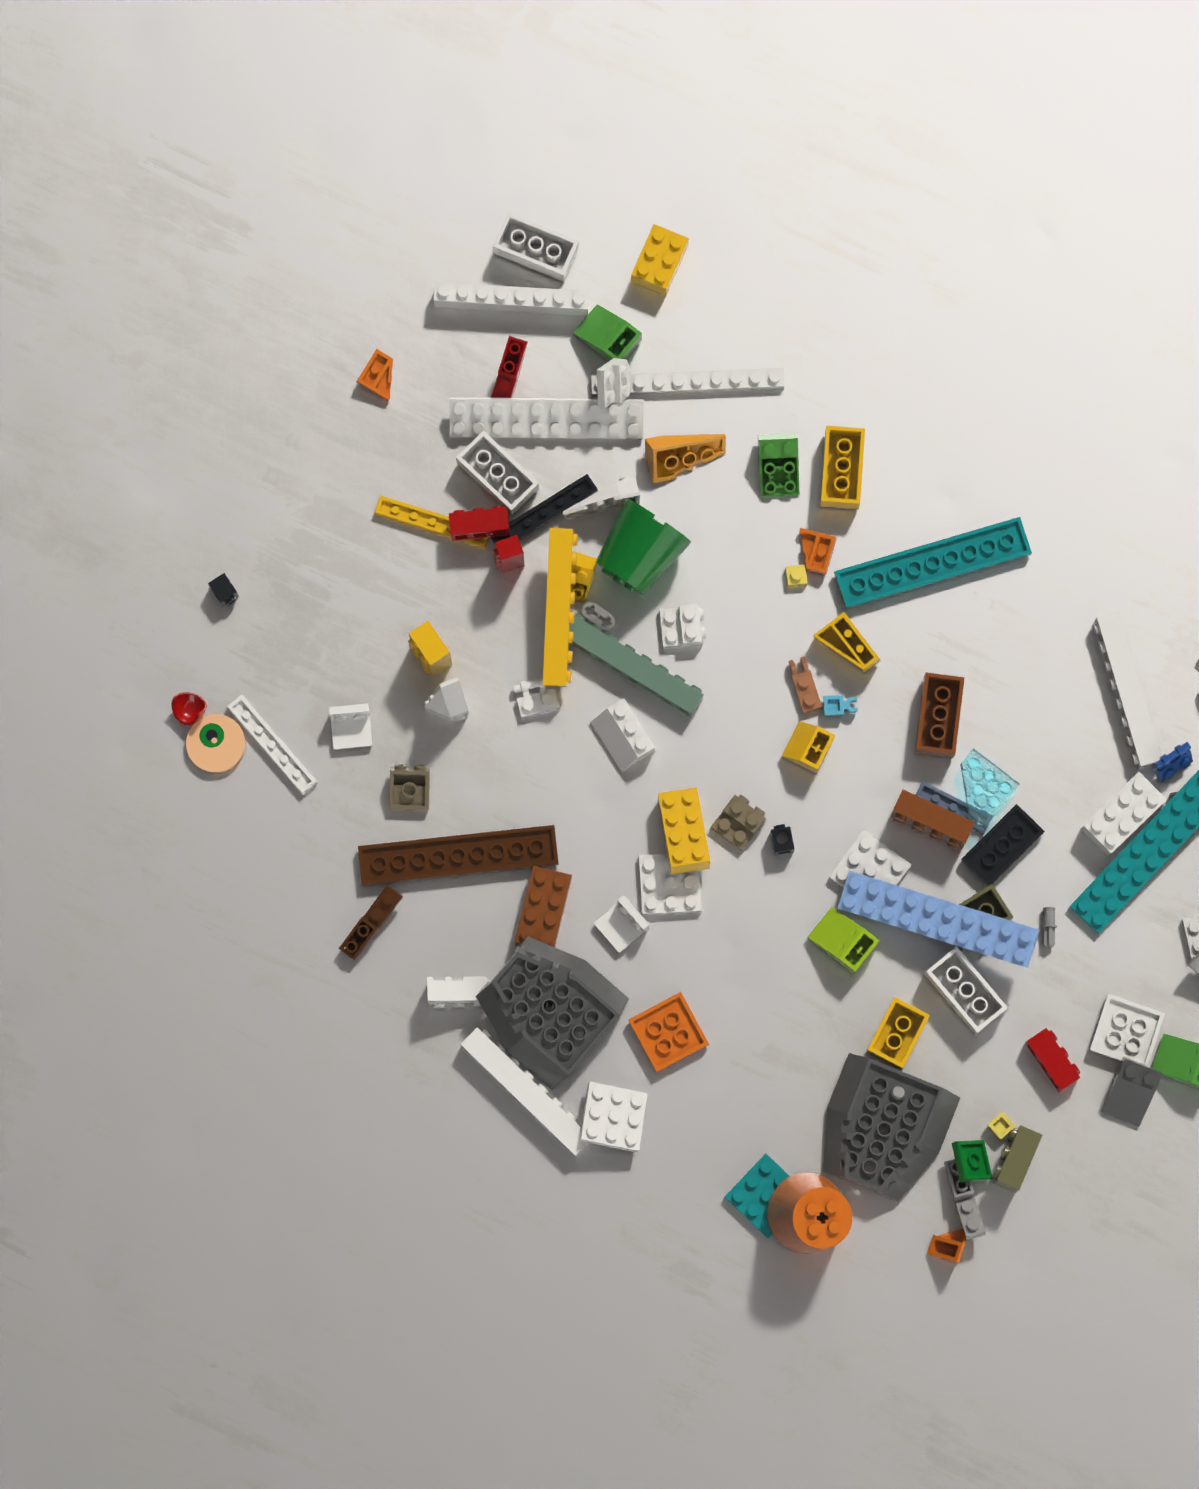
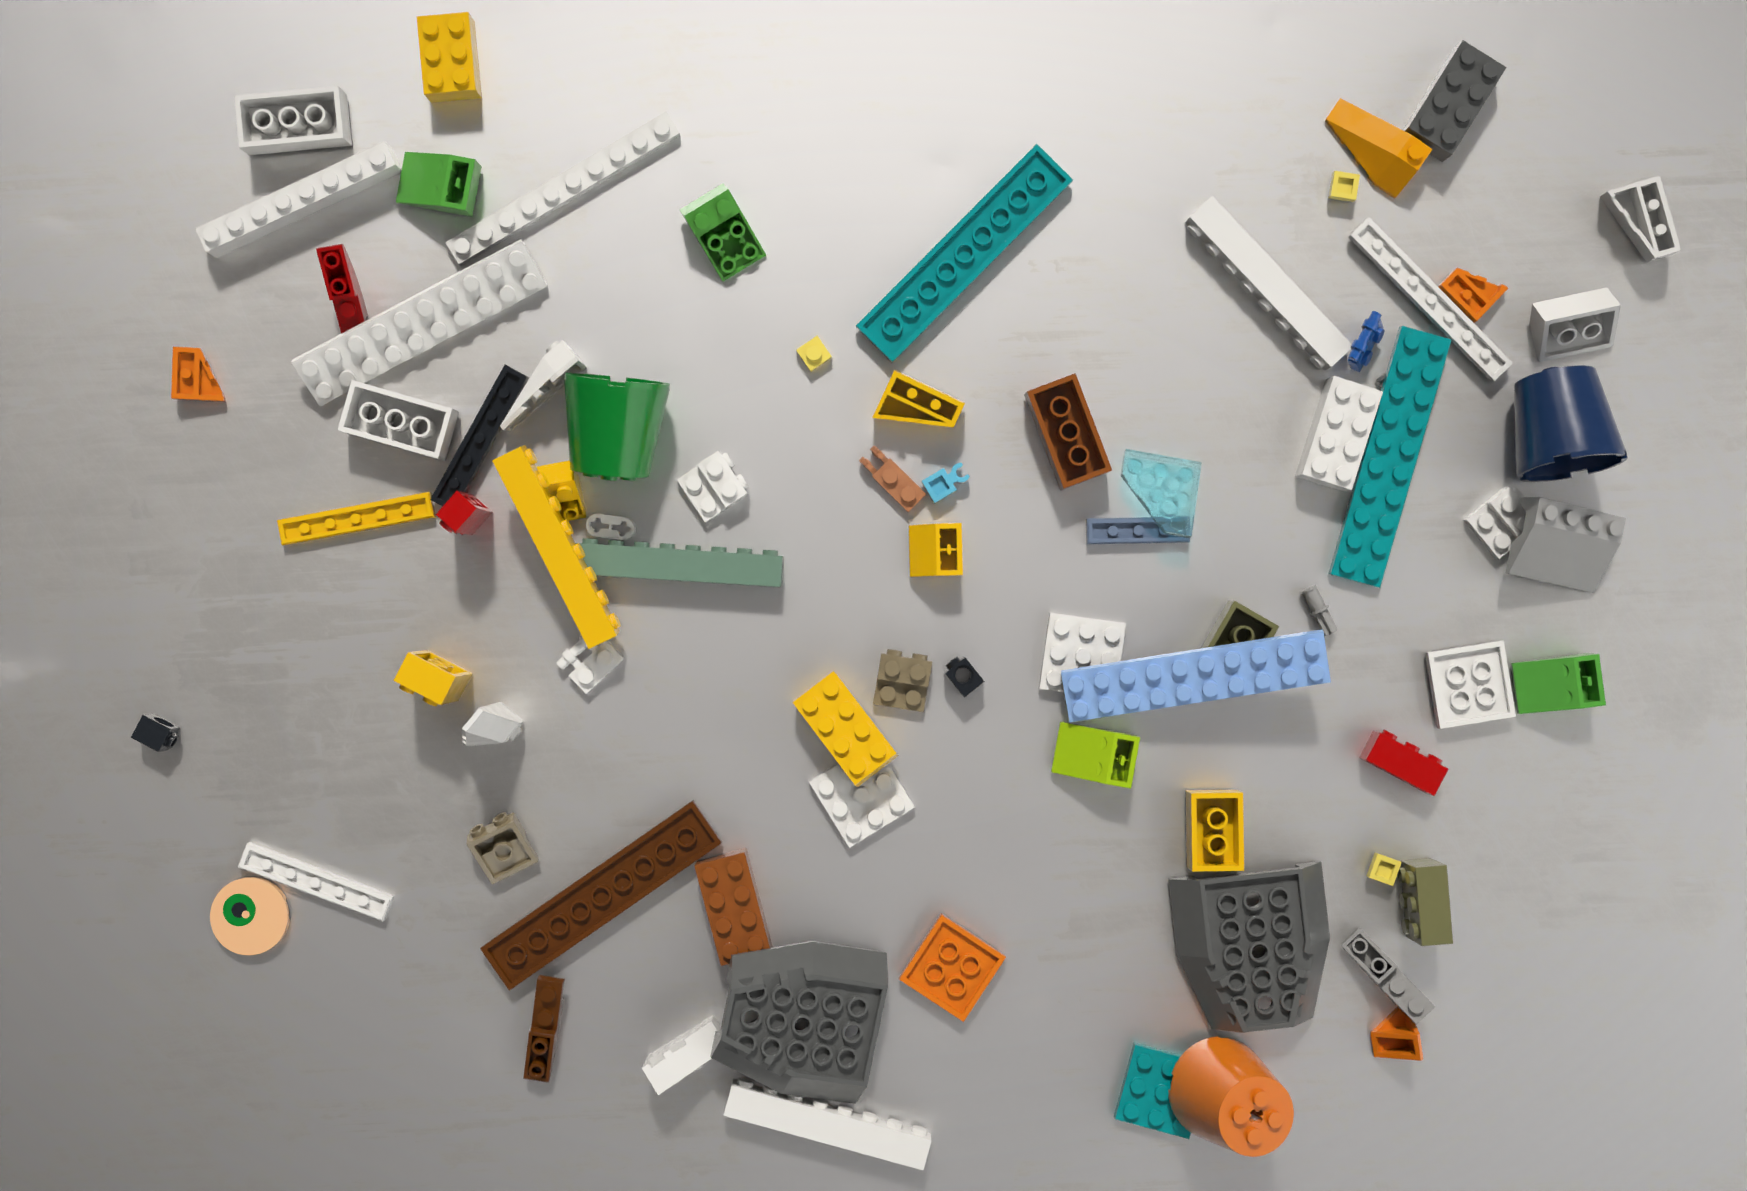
camera: 30 degrees left, 10 degrees up
red helmet [171,692,207,726] -> none
white bracket [329,704,373,750] -> none
red brick [449,506,510,542] -> none
white plate [579,1082,647,1153] -> none
white slope [590,698,655,772] -> none
white bracket [594,895,650,953] -> none
white plate [597,358,631,408] -> none
light orange wedge [645,434,726,483] -> none
orange wing [799,528,837,575] -> none
yellow brick [820,426,865,509] -> none
dark orange brick [890,790,975,850] -> none
white brick [924,946,1008,1035] -> none
green plate [951,1140,993,1182] -> none
black plate [961,804,1045,886] -> none
dark grey slope [1102,1056,1163,1126] -> none

